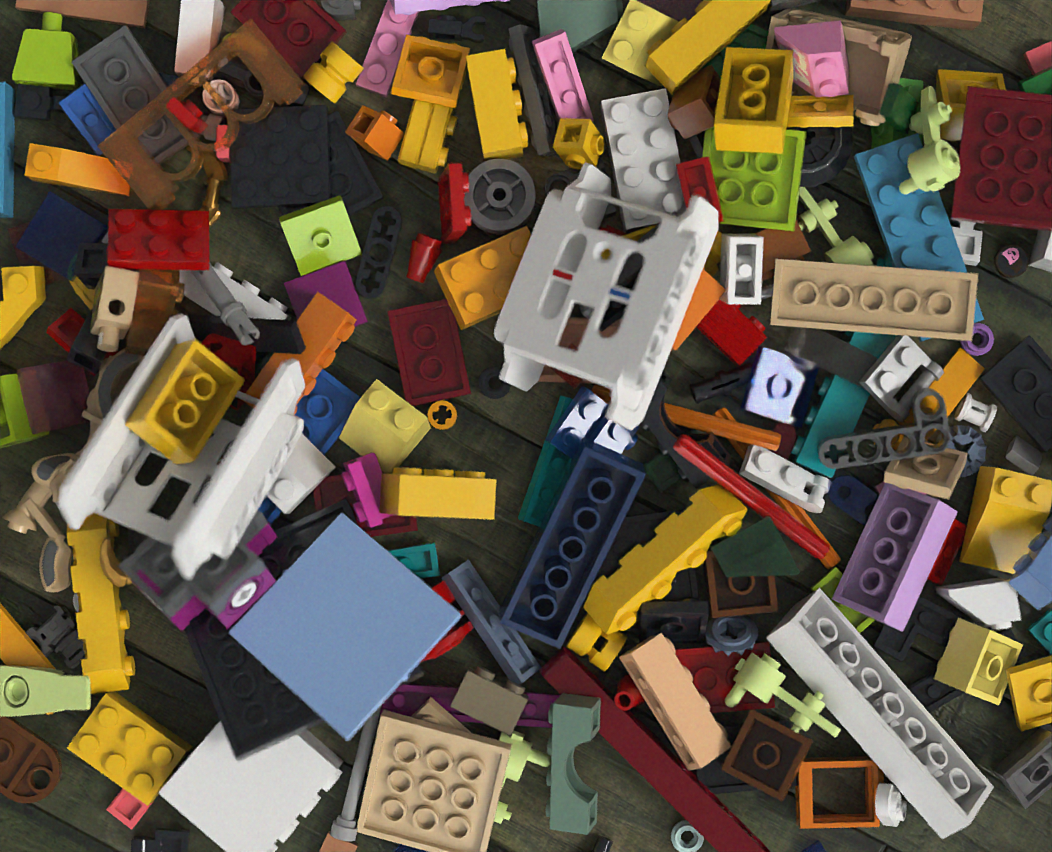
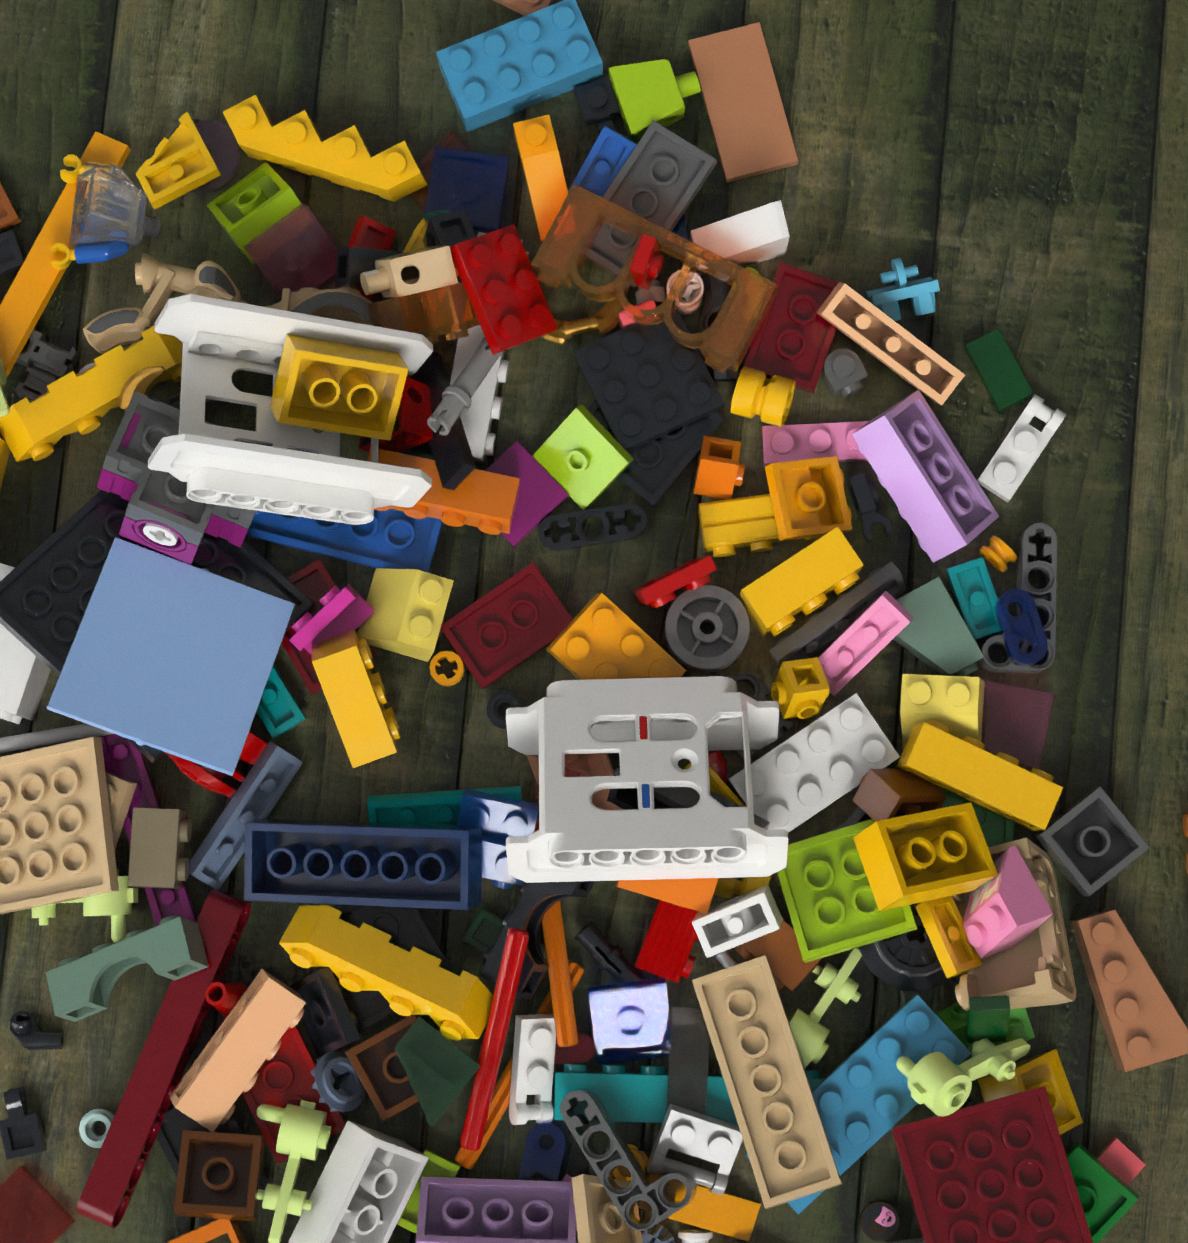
camera: 70 degrees right, 5 degrees down
white slope [266,434,336,514] -> none
red cone [406,232,443,283] -> none
yellow wheel [566,613,627,672] -> none
red plate [676,156,724,223] -> none
white plate [951,220,982,266] -> none
medium lavender plate [960,323,994,356] -> none

